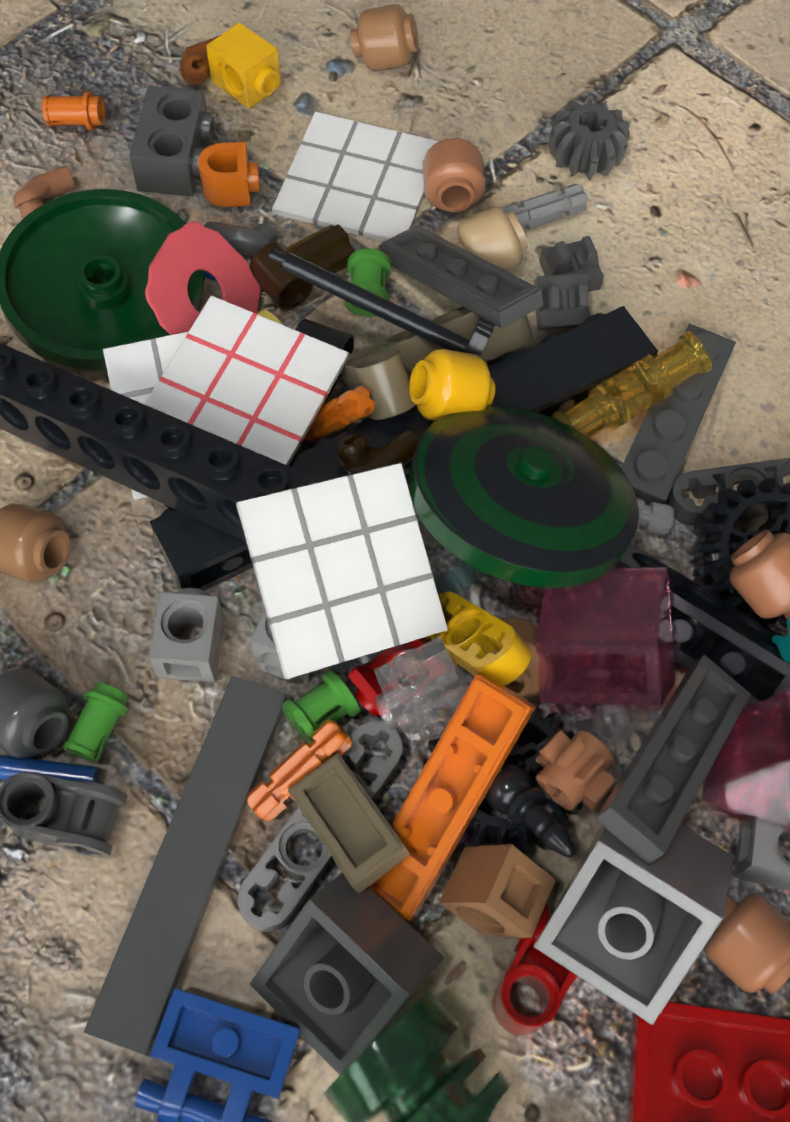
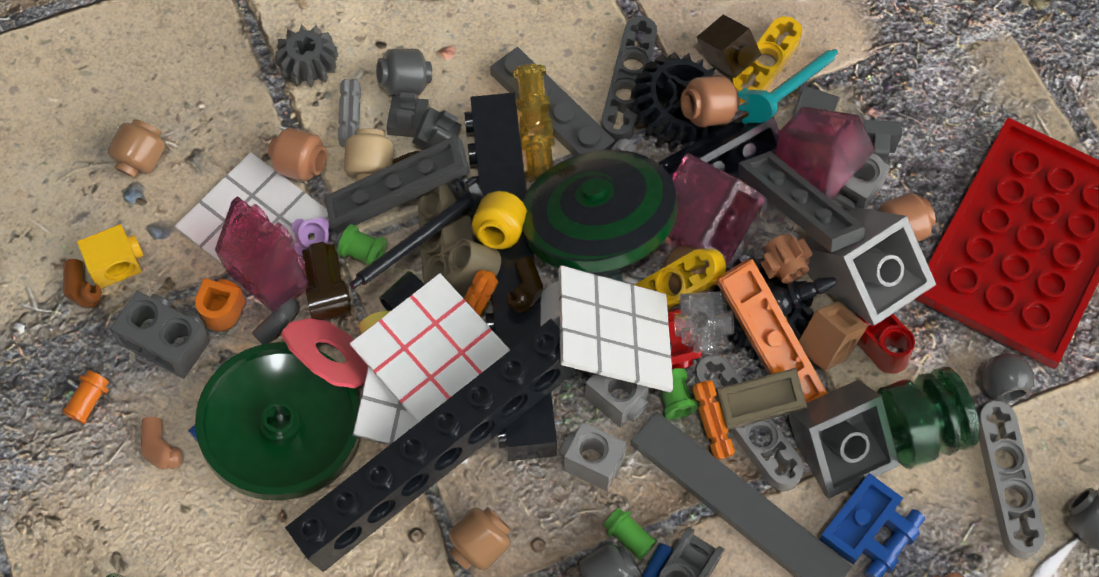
camera: 65 degrees left, 0 degrees up
none -> clear pink slope [215,196,309,312]
none -> lavender plate [291,217,331,256]
none -> dark grey head [376,49,432,96]

